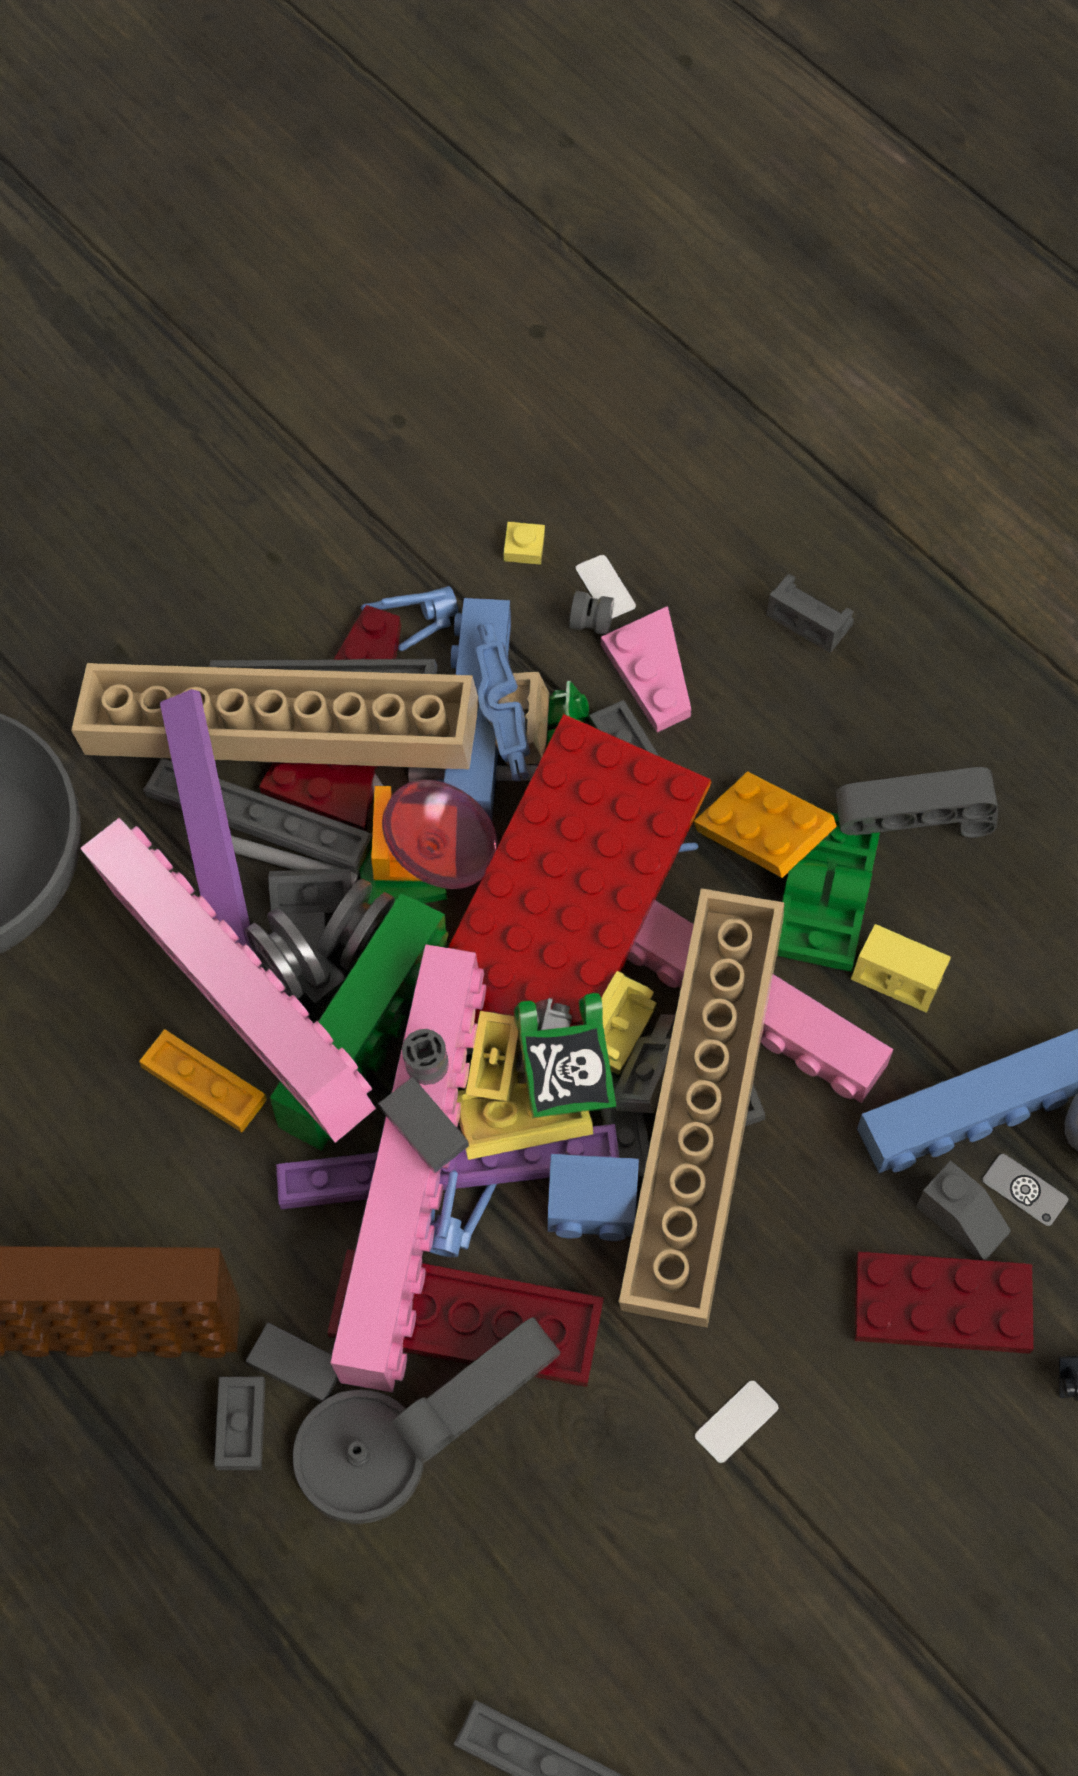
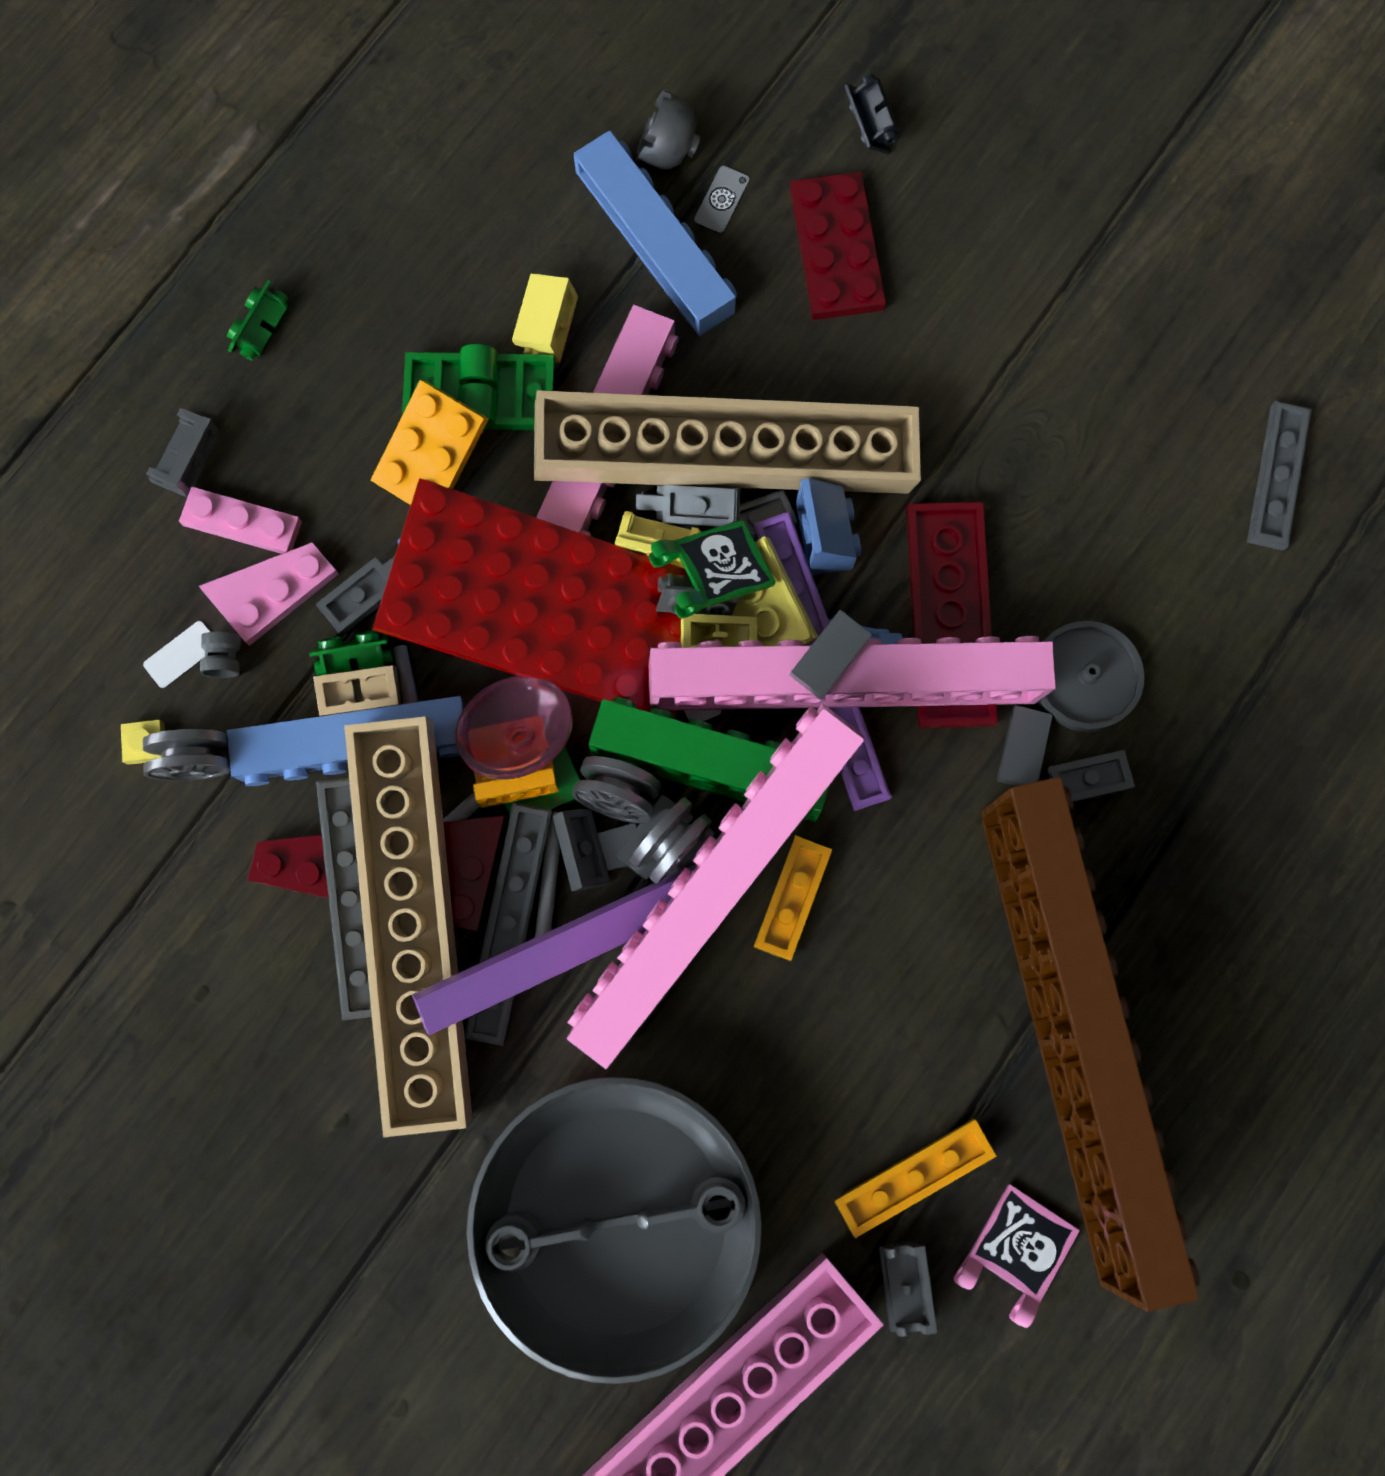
camera: 105 degrees left, 15 degrees up
medium blue plant [361,586,458,651] -> none
dark grey beam [392,1317,561,1463] -> none
dark grey wheel [402,1029,449,1085] -> none
medium blue piece [476,622,530,781] -> none
white sticker [695,1381,778,1463] -> none
dark grey beam [835,767,998,838] -> none
dark grey slope [916,1160,1011,1261] -> none
none -> flat silver wheel [142,729,230,781]
none -> bright pink plate [179,487,302,554]
none -> green hinge [226,280,289,361]

